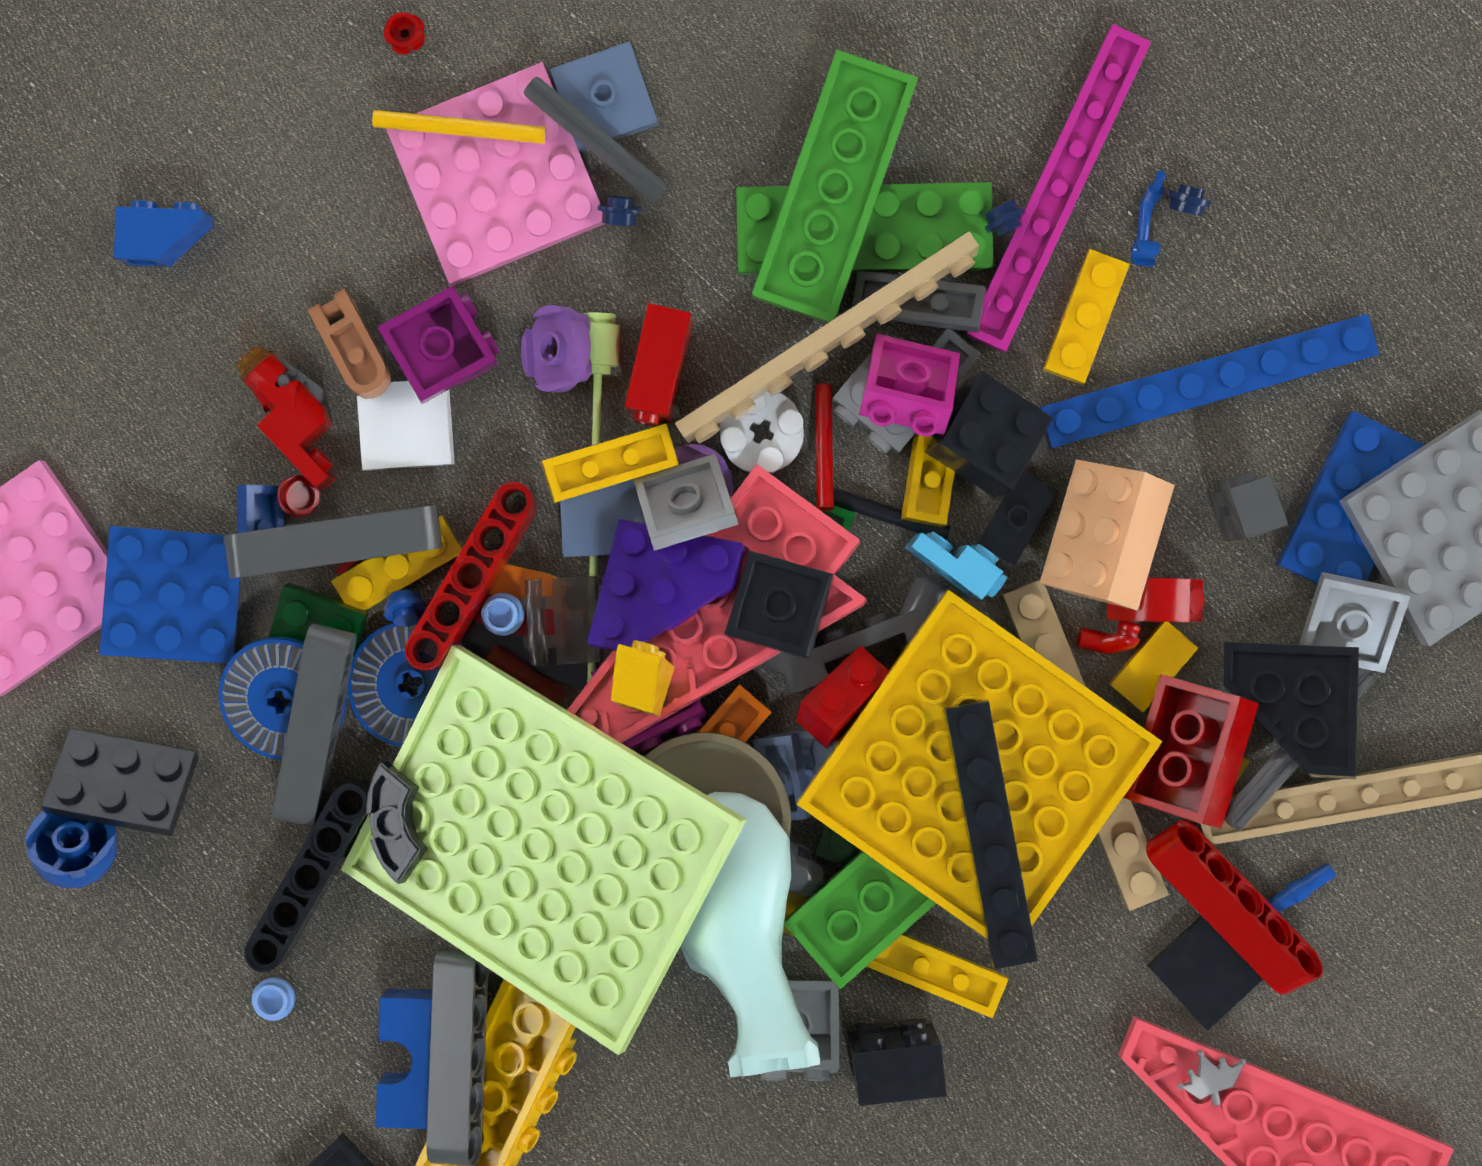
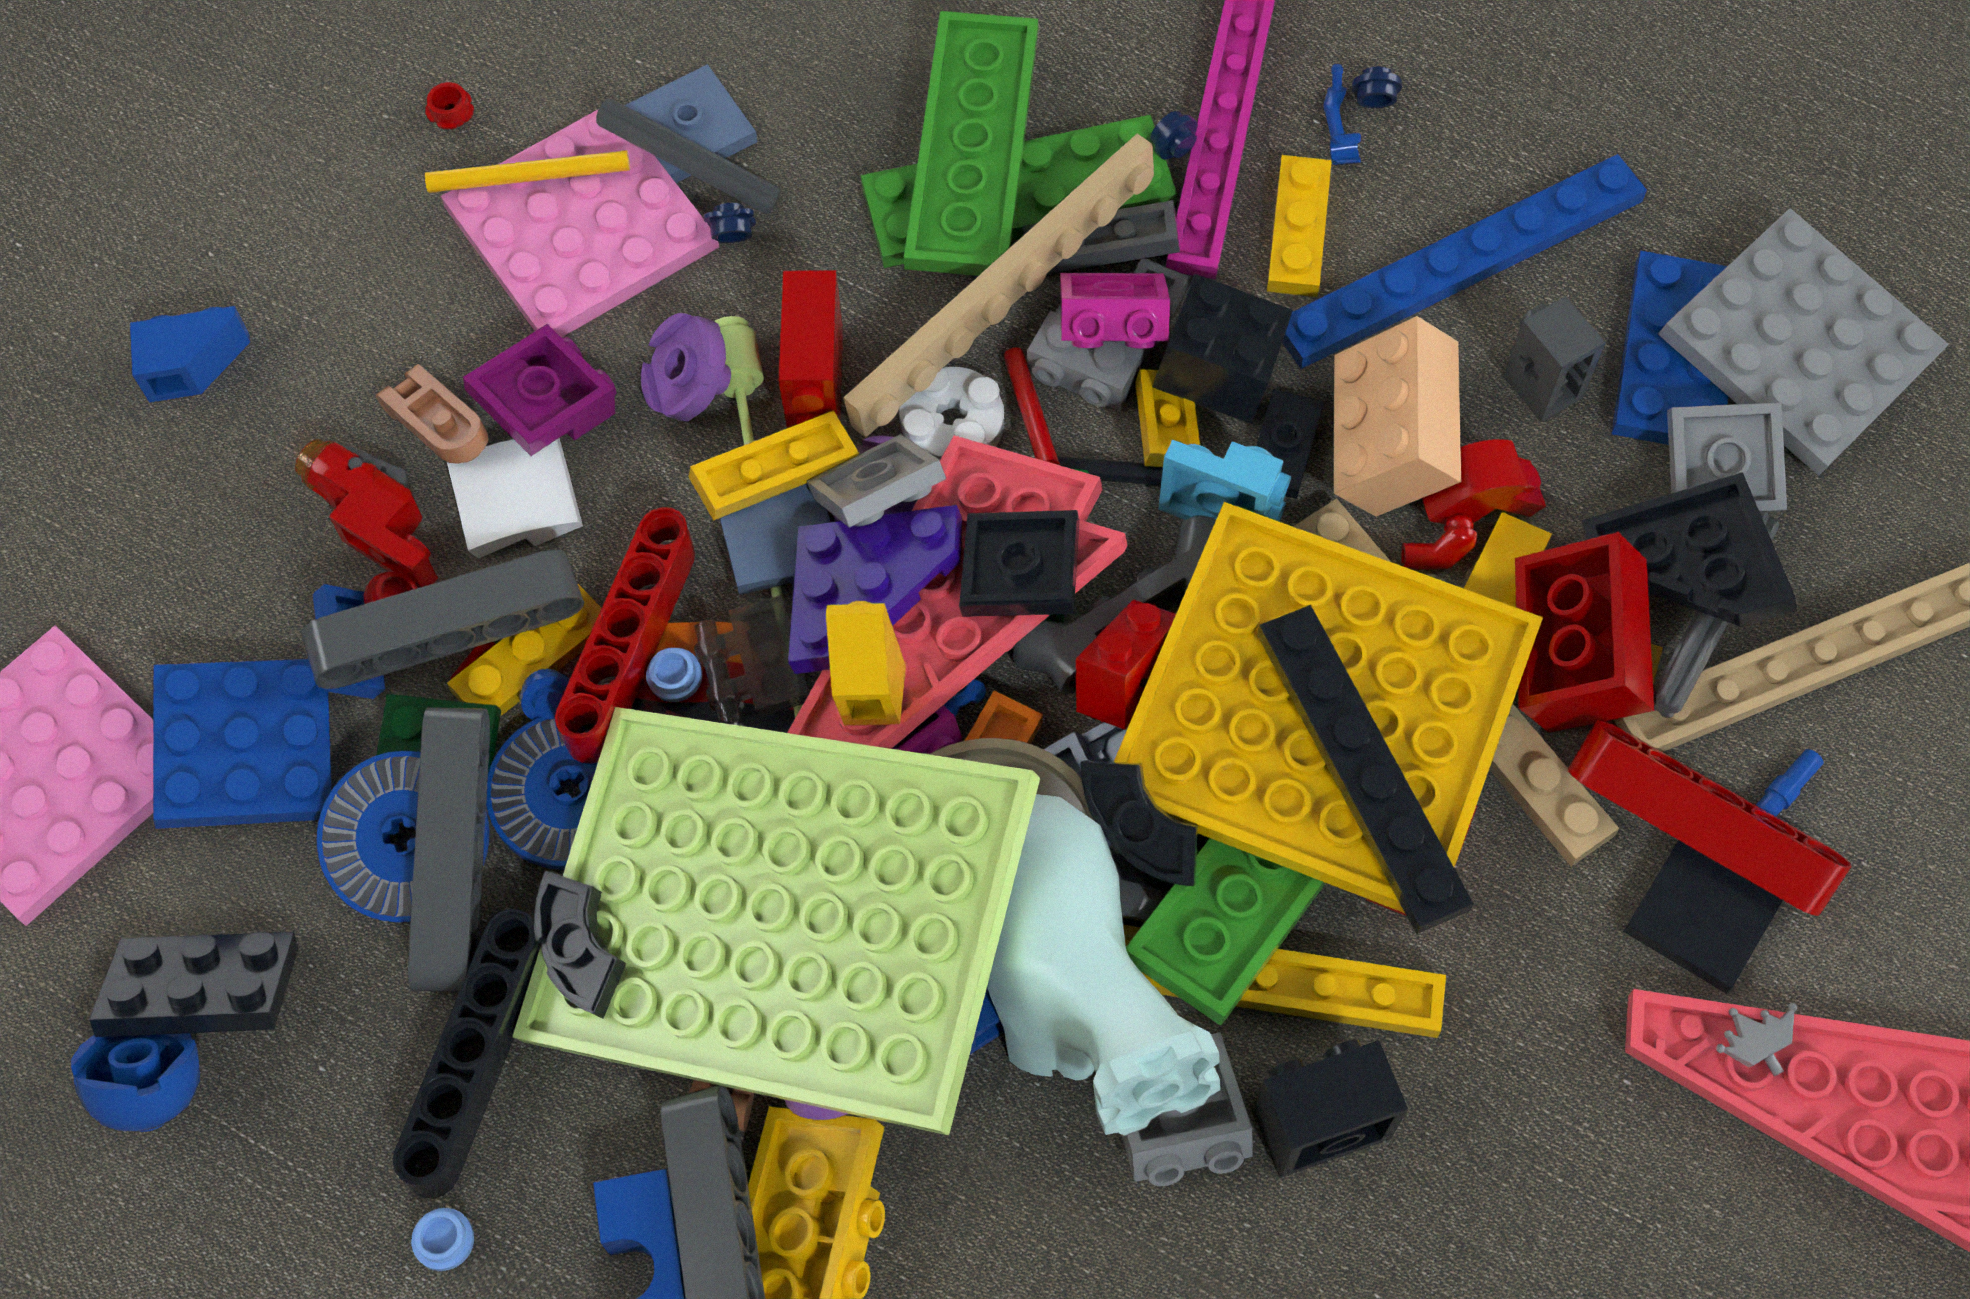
camera: 15 degrees left, 25 degrees down
none -> black tile [1081,760,1198,887]

